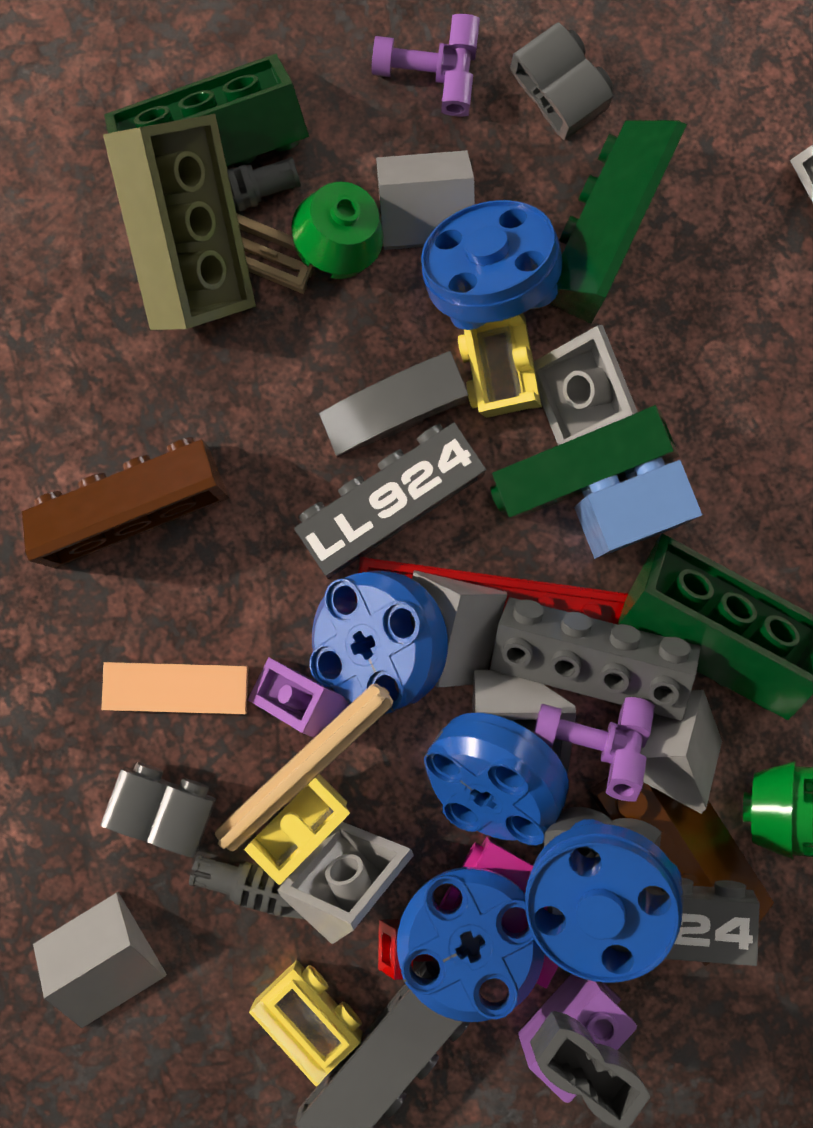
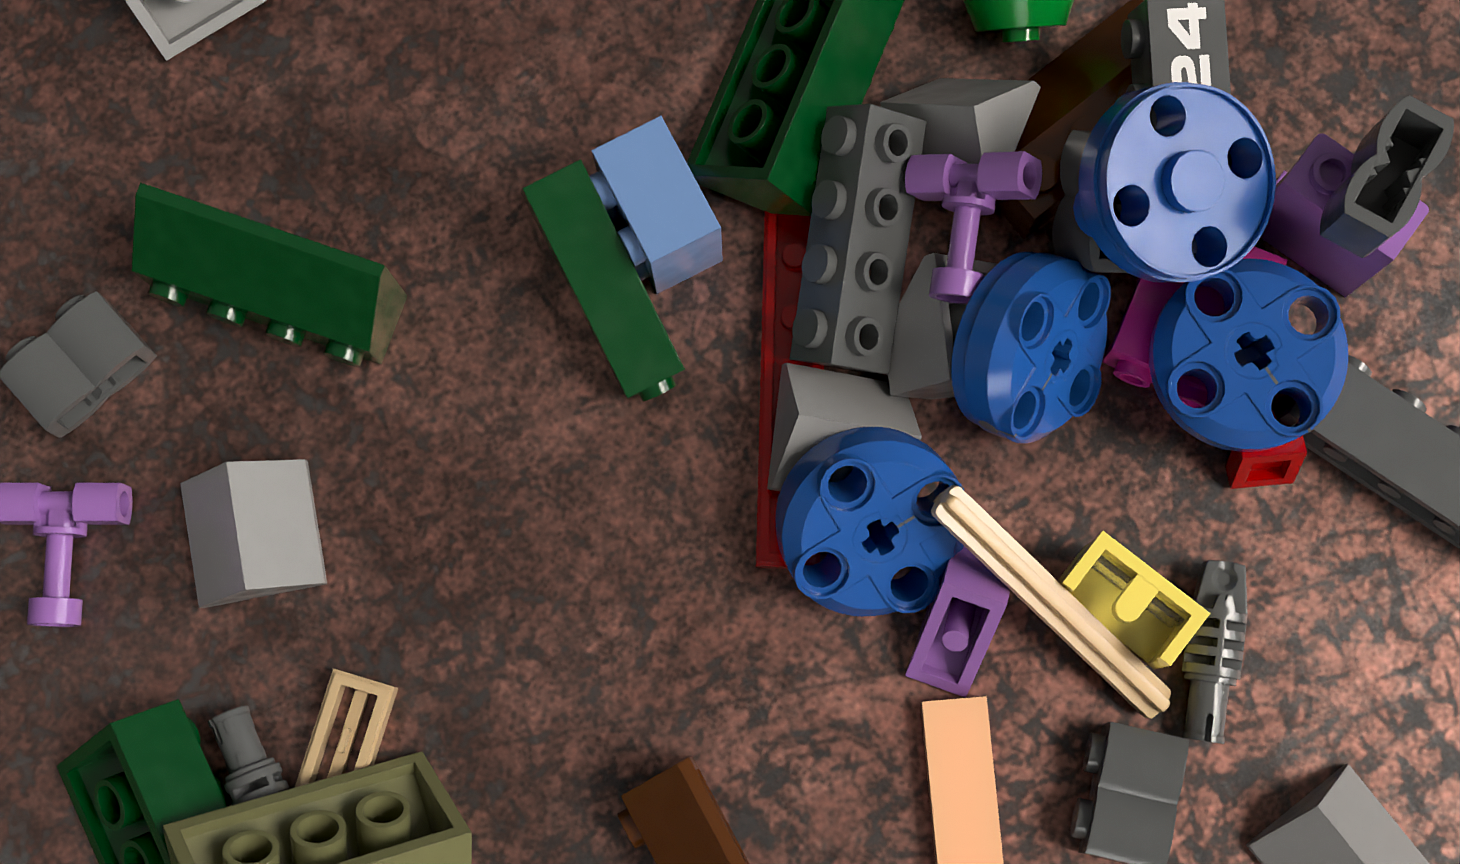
camera: 90 degrees left, 5 degrees down
light yellow window [249,960,362,1087] -> none
light grey slope [278,822,414,944] -> none
green cone [291,182,384,279] -> none
dark grey brick [294,422,486,579] -> none
dark grey slope [319,351,469,457] -> none
blue piece [421,200,562,330] -> none
light yellow window [458,313,542,418] -> none
light grey slope [534,325,638,445] -> none

